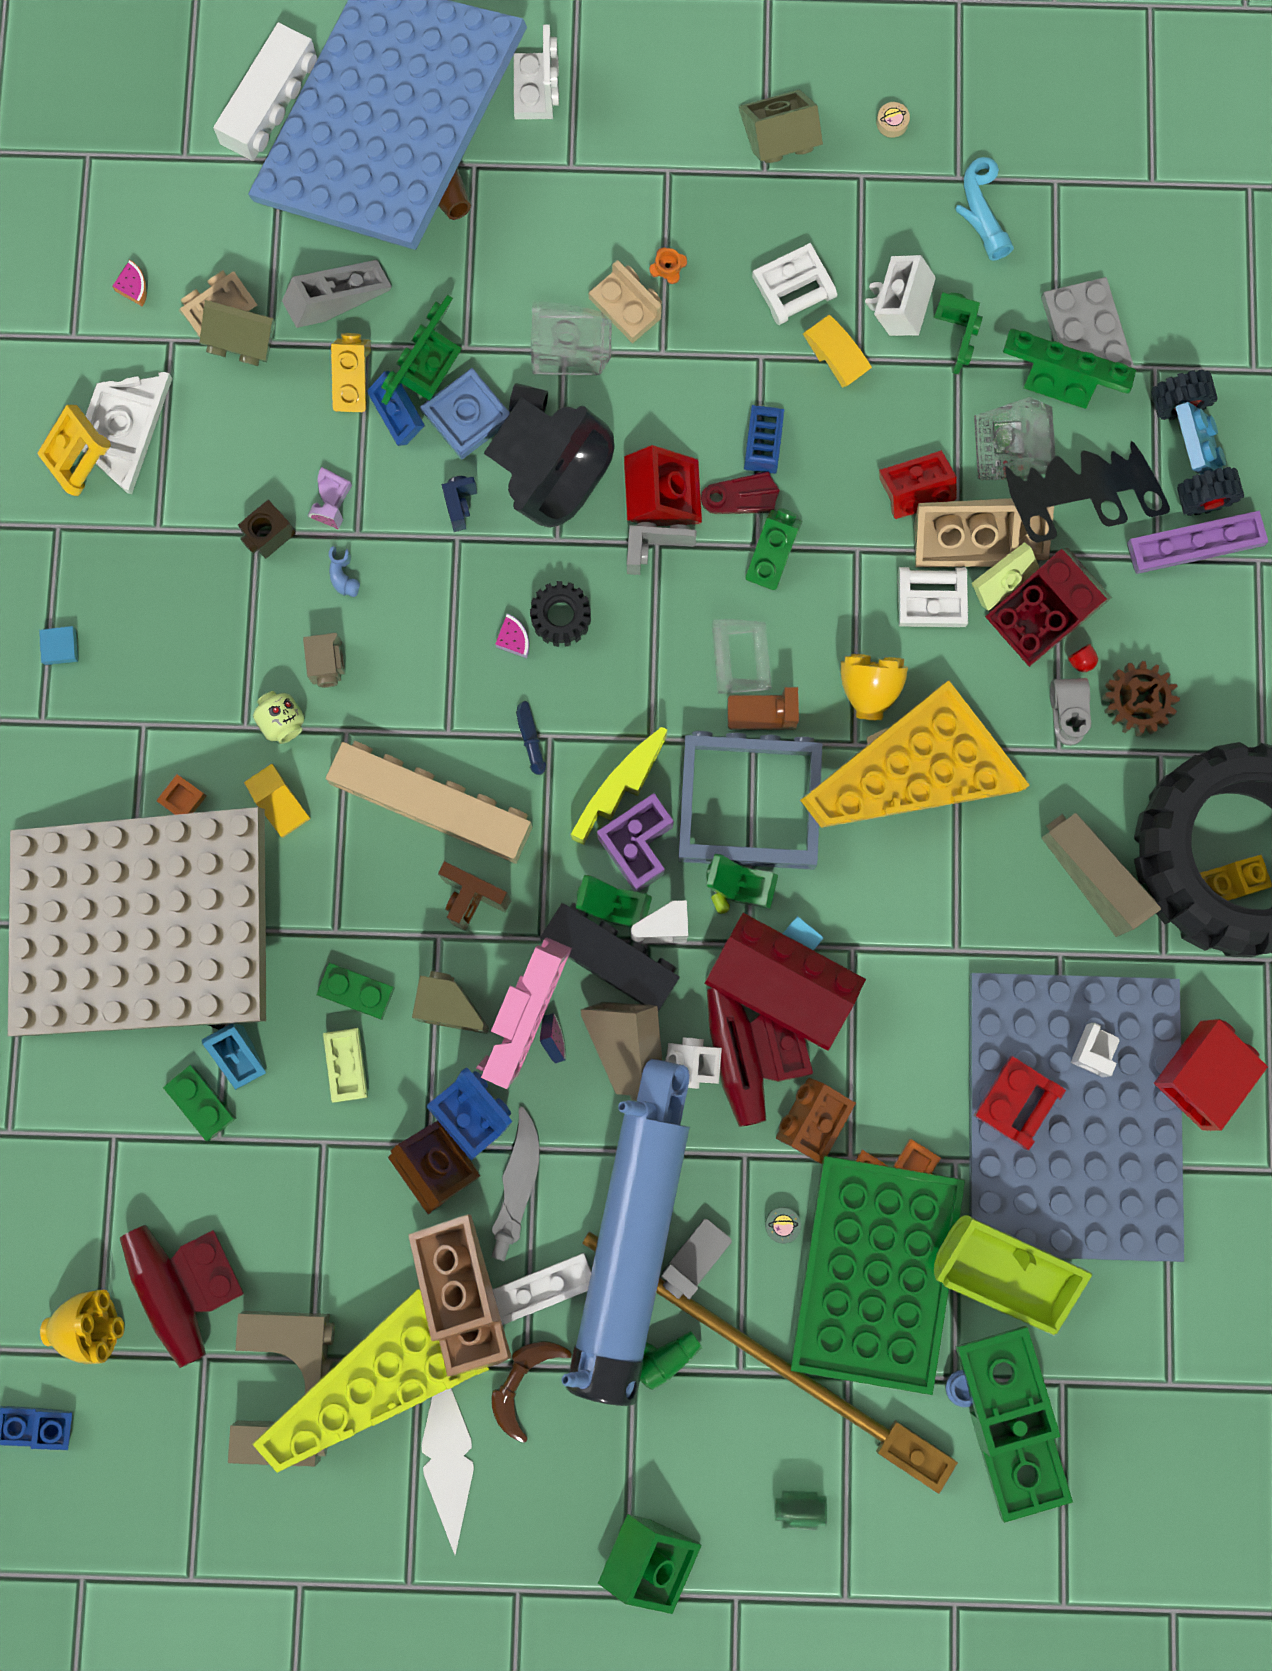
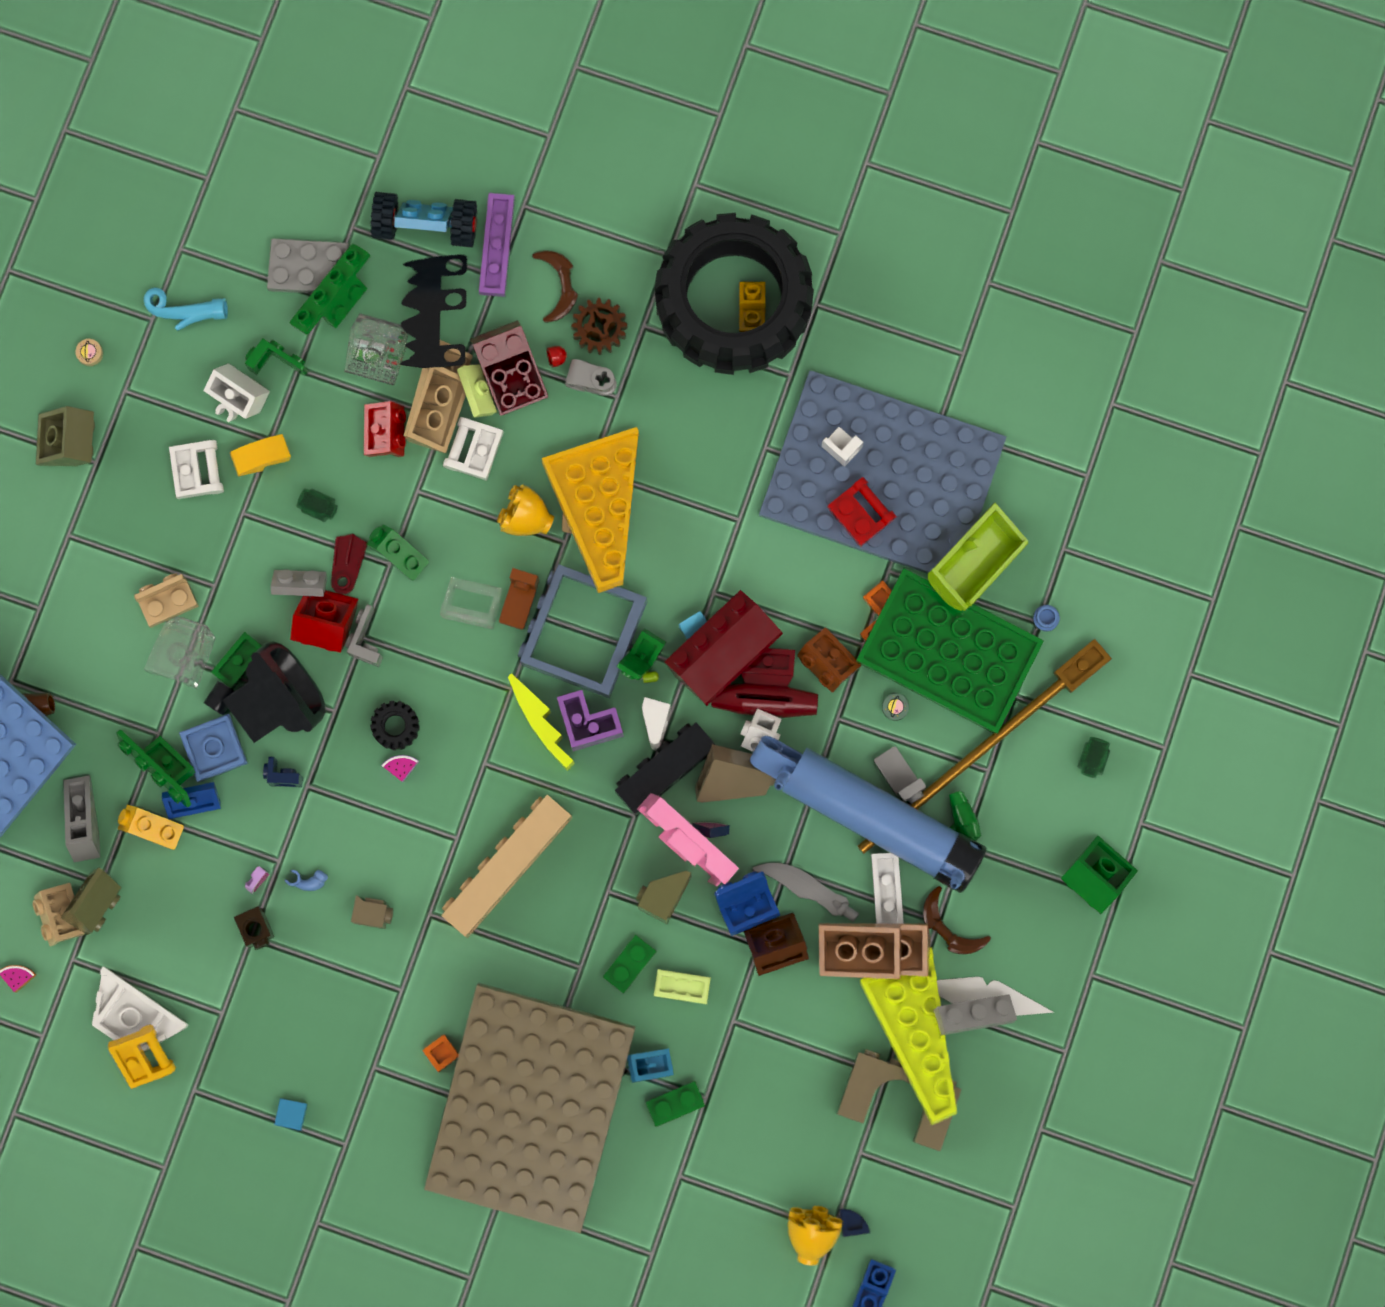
camera: 70 degrees left, 0 degrees up
dark red plate [120,1225,244,1368] -> none
yellow slope [244,763,311,838] -> none
yellowish green head [253,691,304,744] -> none
lavender tile [318,467,352,509] -> none
reddish brown bracket [438,861,511,931] -> none
dark blue piece [516,701,546,775] -> none
green bracket [576,875,652,927] -> none
orange plate [649,247,687,284] -> none
blue slope [744,405,784,474] -> none
green bracket [956,1326,1073,1523] -> none
dark tan slope [1041,813,1161,937] -> none
red brick [1154,1019,1268,1131] -> none
none -> green plate [211,632,262,690]
none -> light grey plate [270,570,327,597]
none -> clear green brick [297,488,338,522]
none -> reddish brown piece [532,251,578,323]
none -> dark blue tile [839,1209,870,1237]
none -> light grey plate [934,994,1017,1035]

